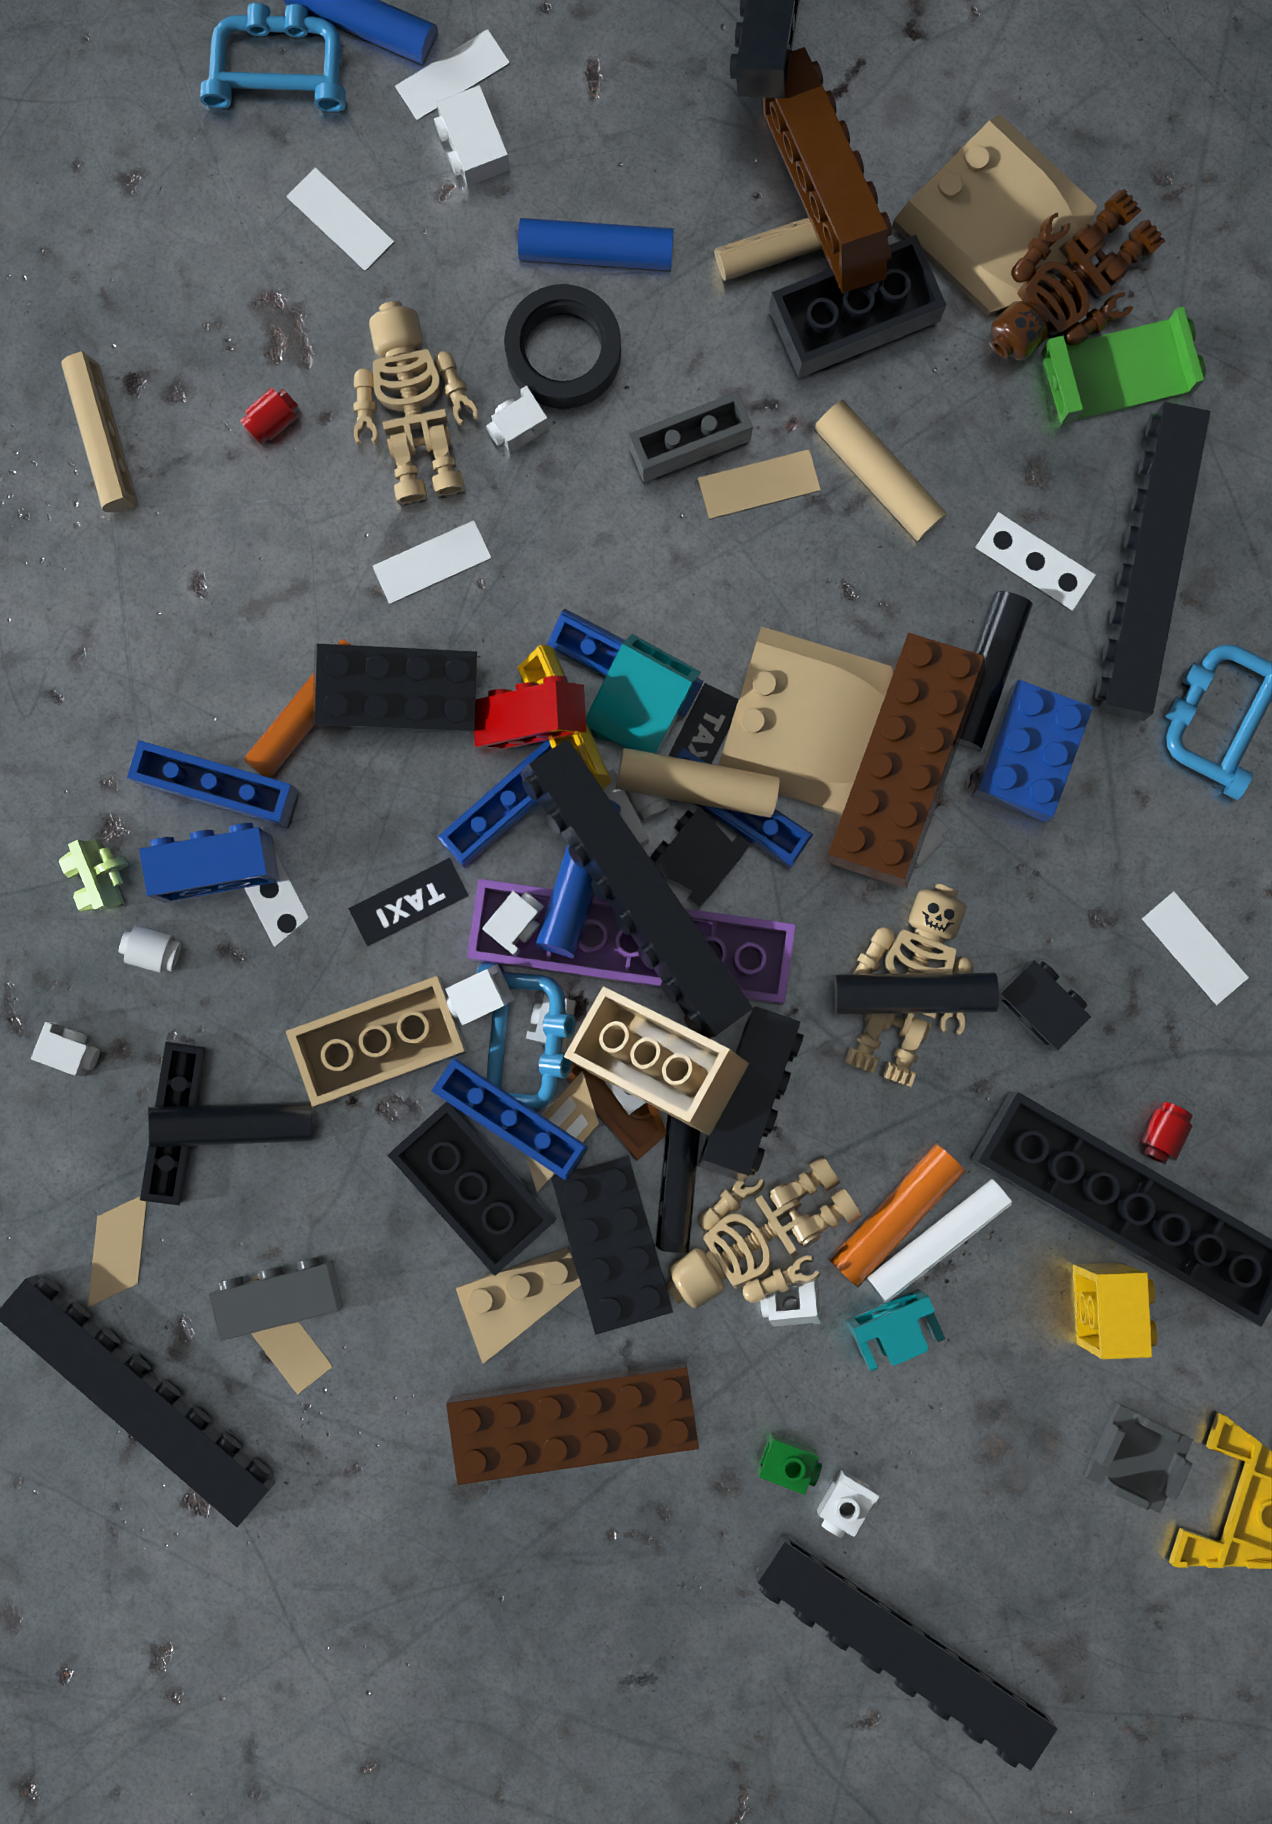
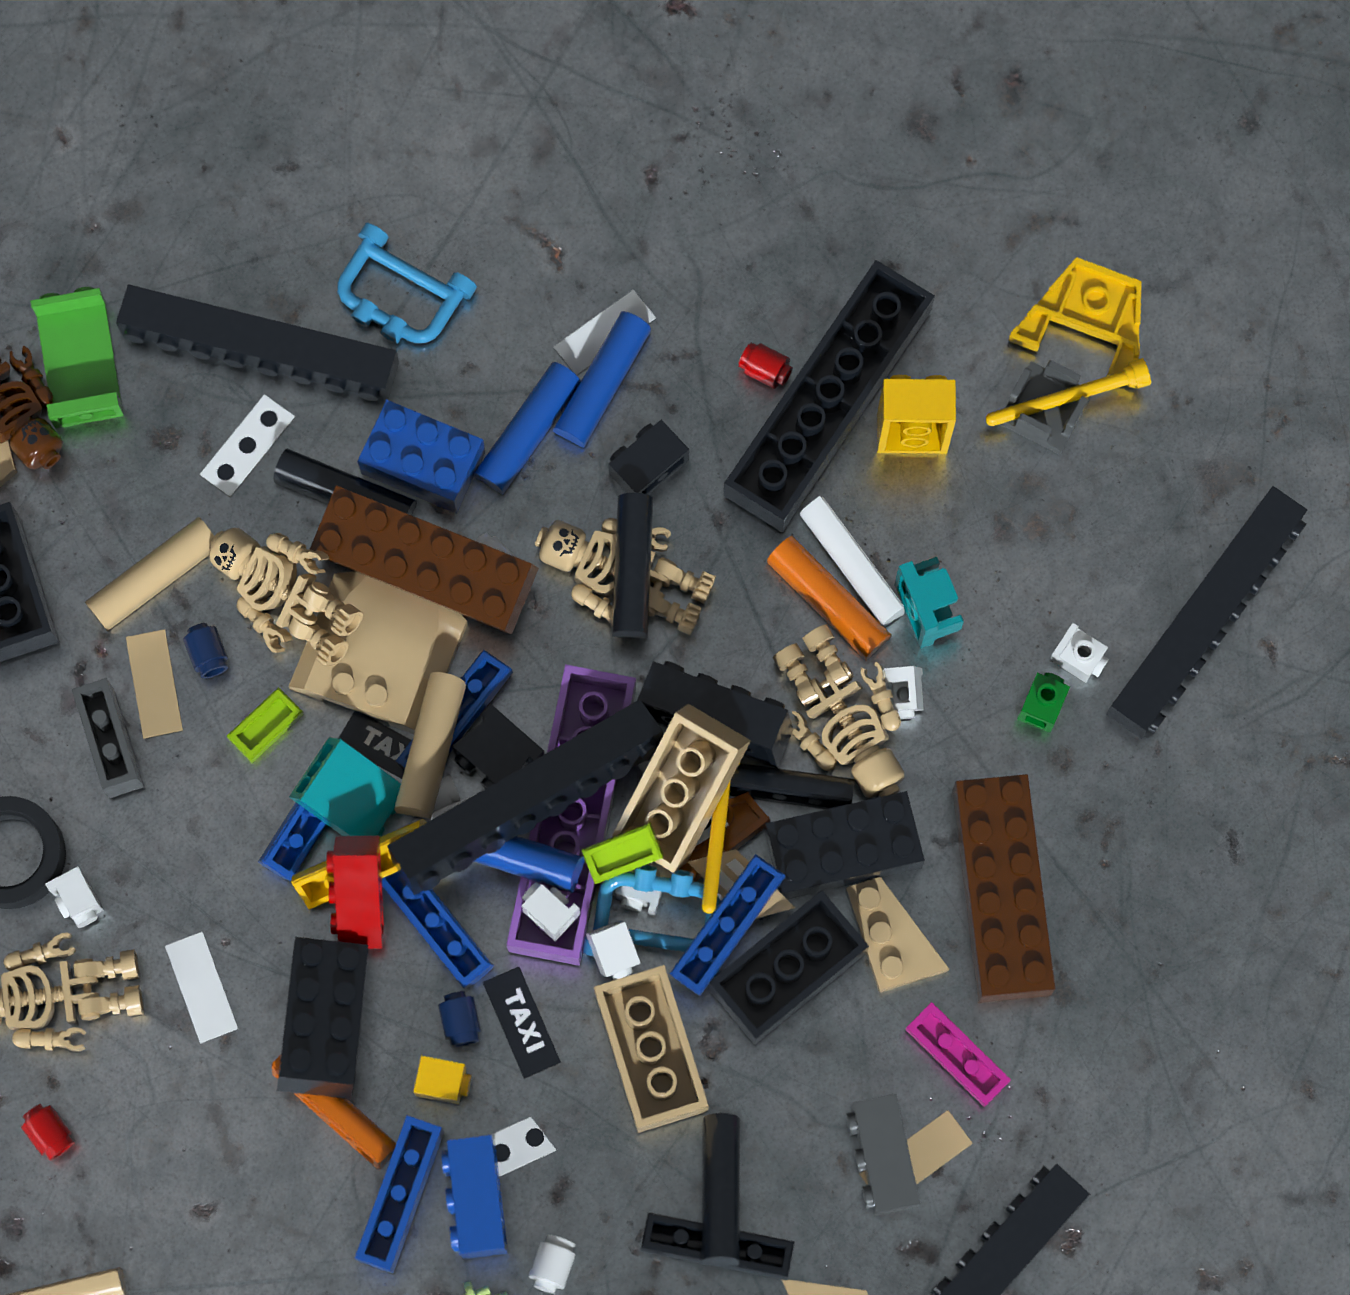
camera: 90 degrees left, 10 degrees down
none -> dark blue brick [183,623,228,679]
none -> tan piece [209,527,363,666]
none -> lime tile [226,687,304,763]
none -> yellow brick [413,1056,472,1105]
none -> dark blue brick [438,991,481,1048]
none -> blue brick [474,362,581,495]
none -> blue brick [553,311,651,448]
none -> lime tile [581,822,664,884]
none -> yellow piece [701,763,740,914]
none -> dark pink plate [905,1002,1011,1108]
none -> yellow piece [986,358,1151,426]

